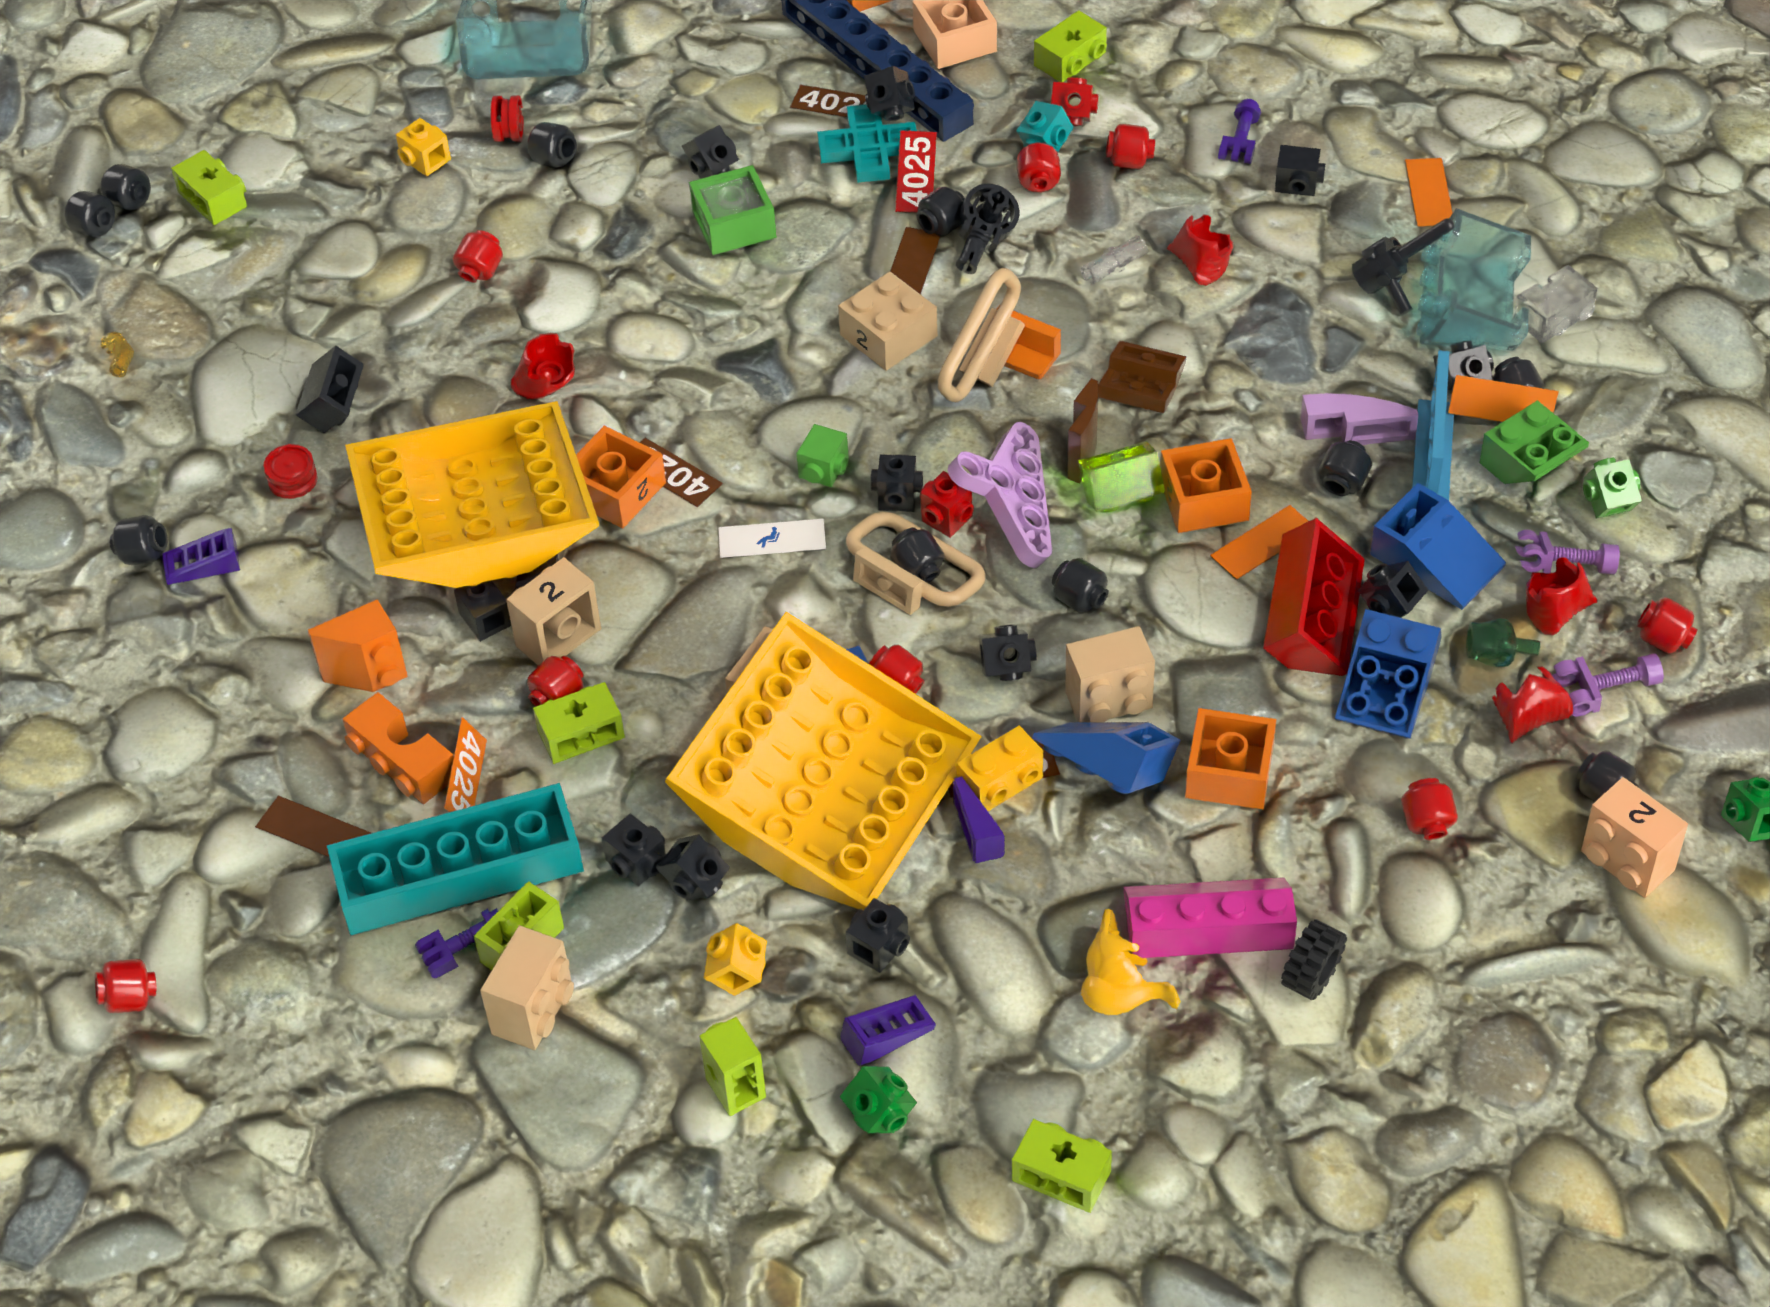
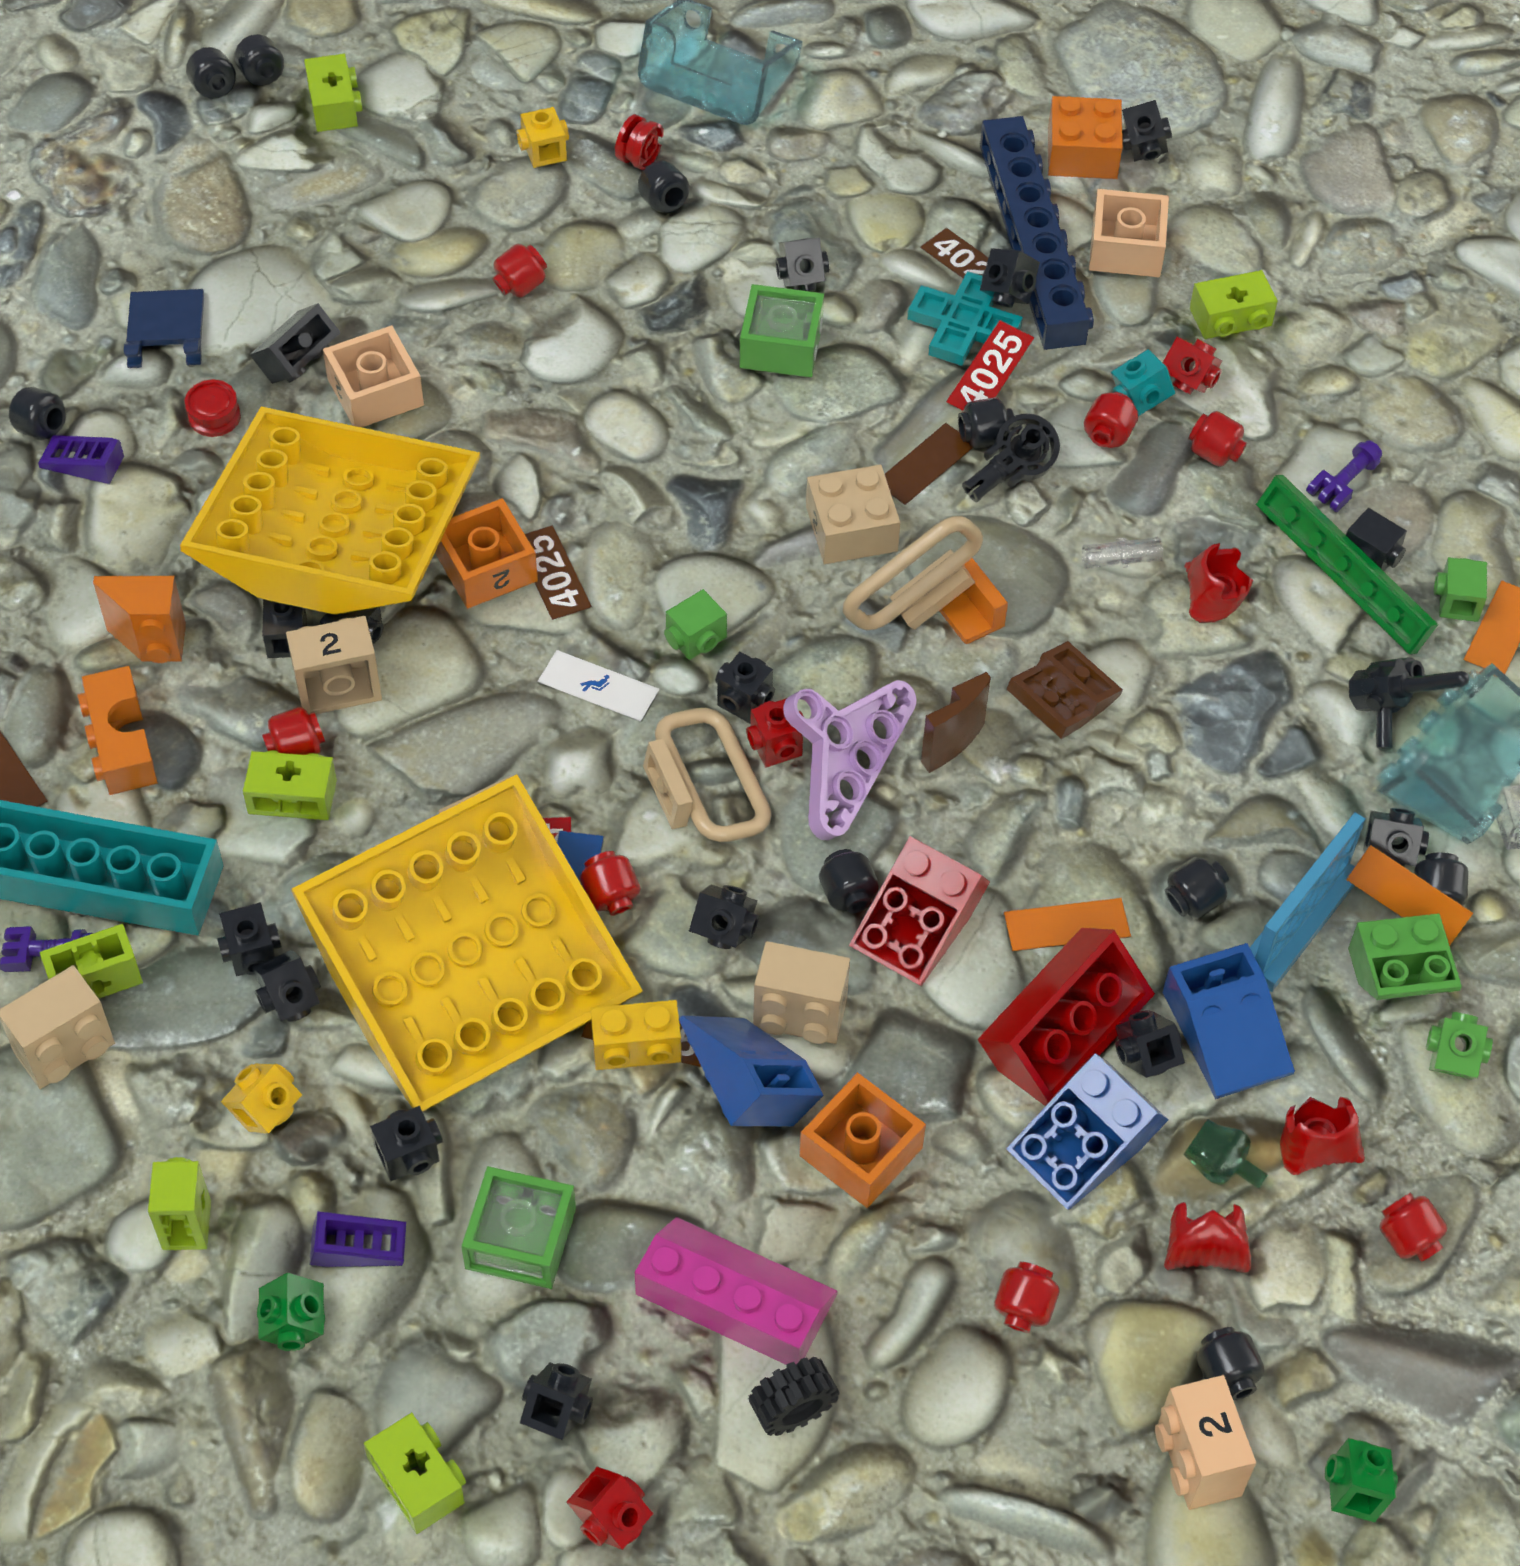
camera: 25 degrees right, 5 degrees up
clear yellow arm [101,332,134,377] -> none
orange sticker [444,717,487,812] -> none
red hair [510,333,575,399] -> none
black head [890,527,945,583] -> none
dark purple slope [953,777,1005,864] -> none
clear neon green brick [1078,441,1165,513] -> none
yellow piece [1081,909,1181,1015] -> none
orange brick [1159,438,1252,533] -> none
lavender slope [1300,393,1418,445] -> none
medium lavender bar [1515,530,1620,575] -> none
medium lavender bar [1552,653,1664,717] -> none
none -> dark blue flag [124,289,204,368]
none -> light nougat brick [323,325,424,427]
none -> piece [461,1166,576,1289]
none -> black brick [520,1362,593,1440]
none -> red brick [566,1467,653,1550]
none -> slope [849,836,990,986]
none -> green tile [1256,475,1439,655]
none -> bright green brick [1434,557,1487,622]

